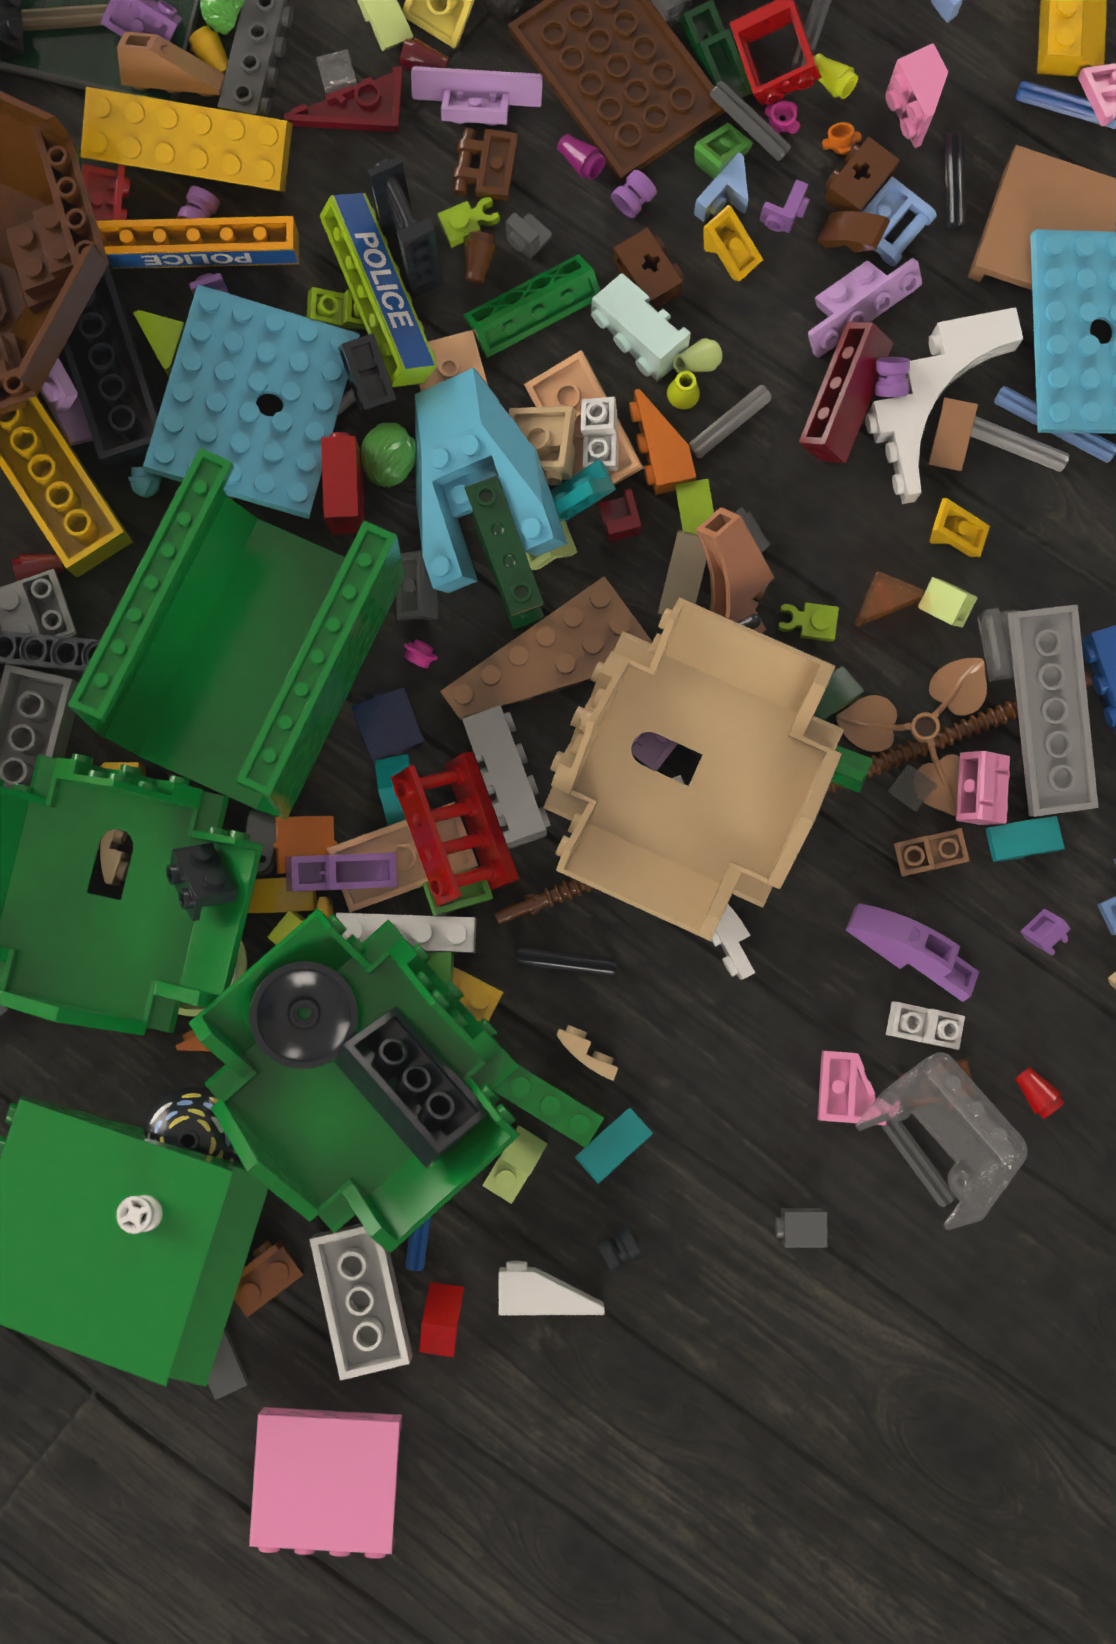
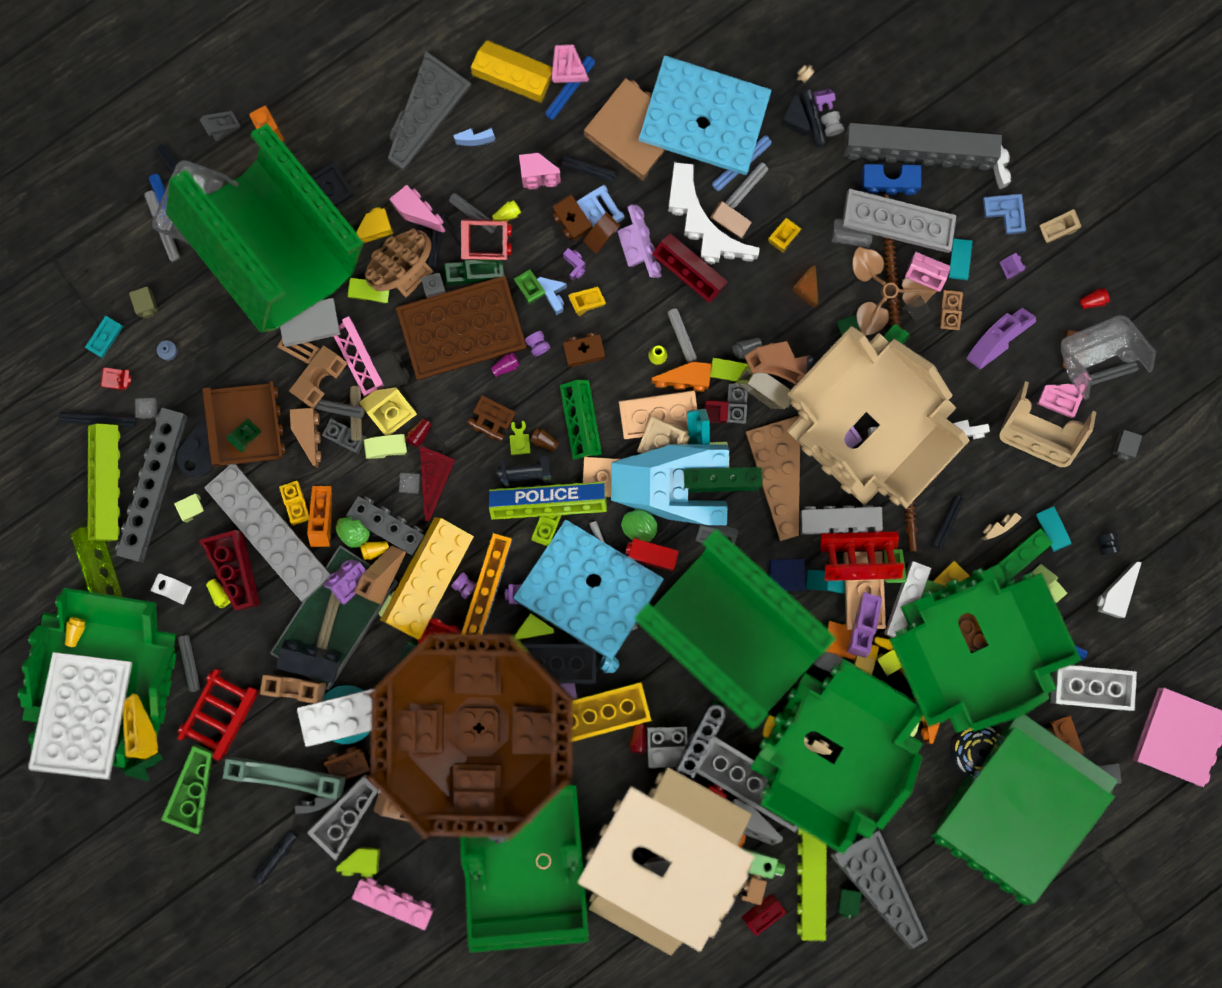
camera: 75 degrees left, 0 degrees up
white wheel [117,1195,163,1234] -> none
black bracket [166,843,237,921] -> none
black dish [250,961,358,1069] -> none
black slope [334,1006,489,1169] -> none
black brick [338,333,396,413] -> none
dark pink plate [403,639,438,668] -> none
lavender bracket [411,66,542,126] -> none
red slope [419,1281,464,1357] -> none
dark grey bracket [506,212,552,259] -> none
white slope [581,397,619,471] -> none
light aqua wedge [591,273,691,382] -> none
yellowish green cone [673,338,722,373] -> none
dark grey axle [710,80,791,161] -> none
dark pink plate [765,101,800,134] -> none
lime plate [777,603,839,642] -> none
orange plate [822,122,862,155] -> none
medium lavender wheel [875,357,910,397] -> none
white slope [886,1001,965,1050] -> none
yellowish green panel [918,577,978,628] -> none
none -> dark grey slope [727,383,748,423]
none -> tan windscreen [1000,381,1096,467]

